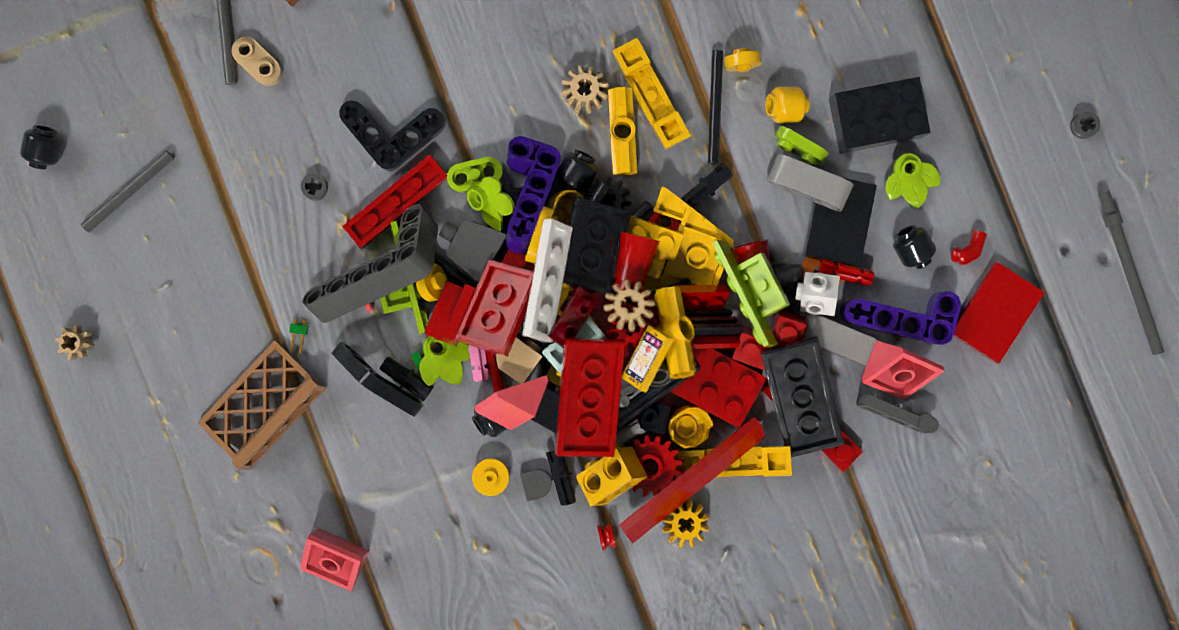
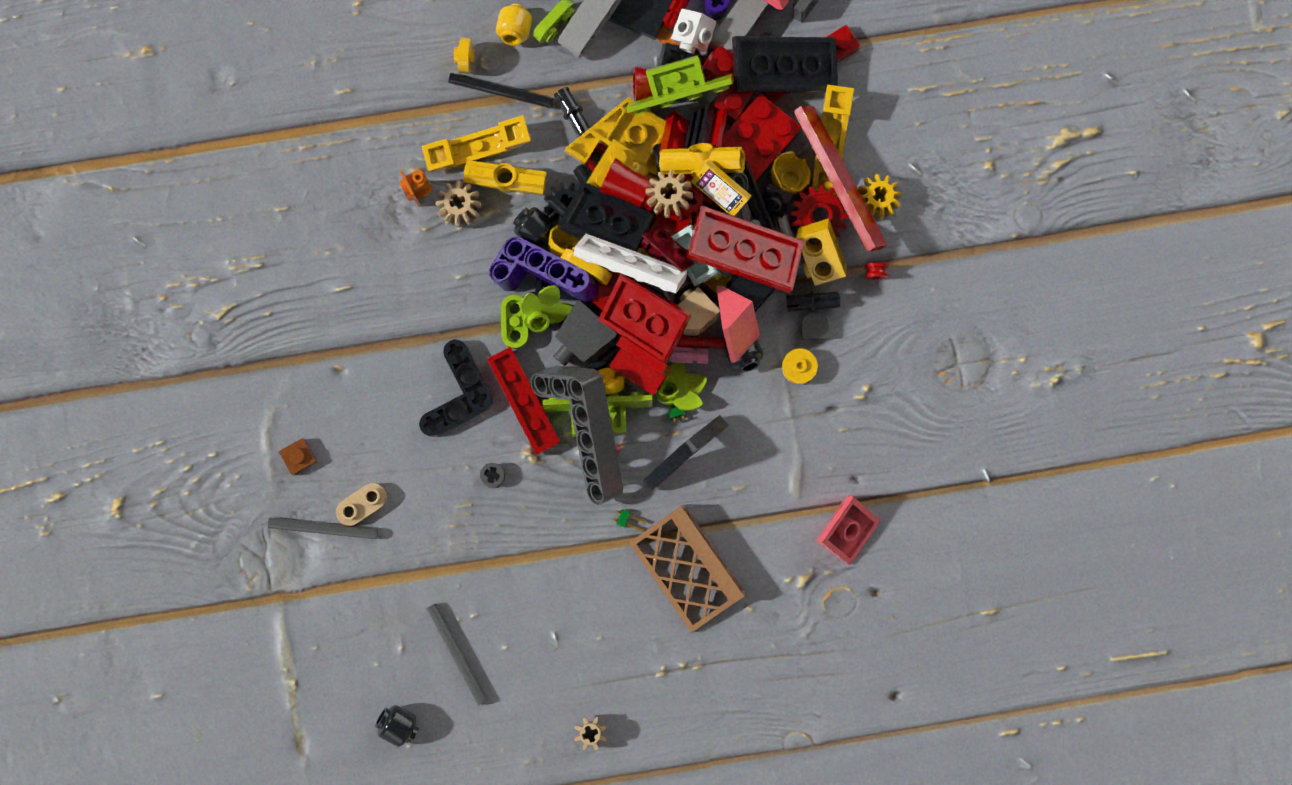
camera: 80 degrees left, 5 degrees down
black axle [379,357,434,402] -> none
none -> orange hinge [399,170,432,207]

